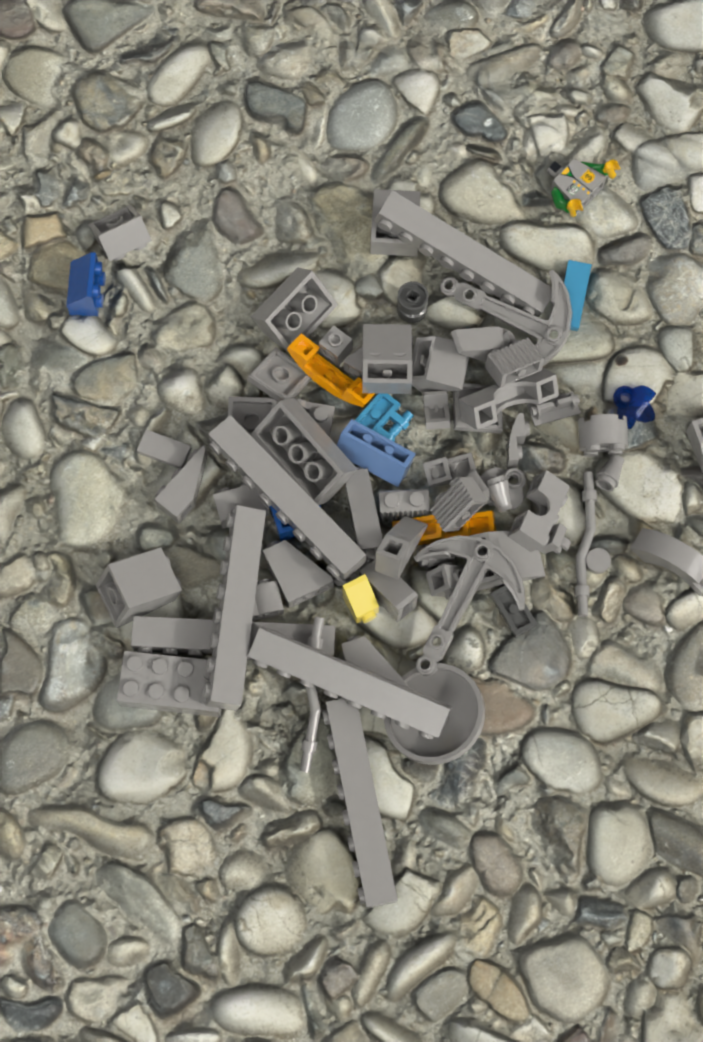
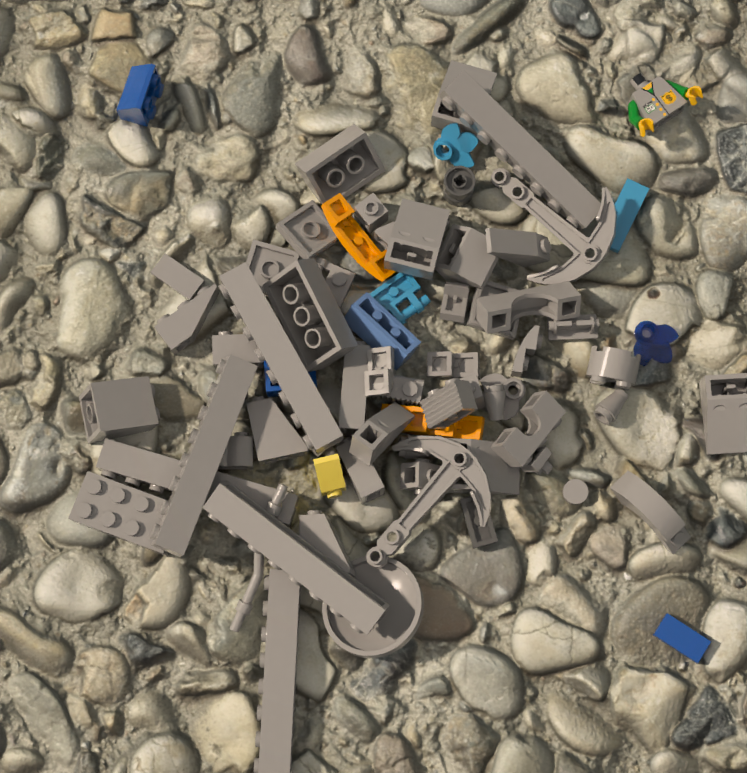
camera: 15 degrees right, 5 degrees up
light grey slope [88,205,152,261] -> none
light grey brick [485,337,544,388] -> none
light grey bar [574,471,597,617] -> none
none -> light grey slope [364,346,394,397]
none -> dark azure plate [433,123,479,168]

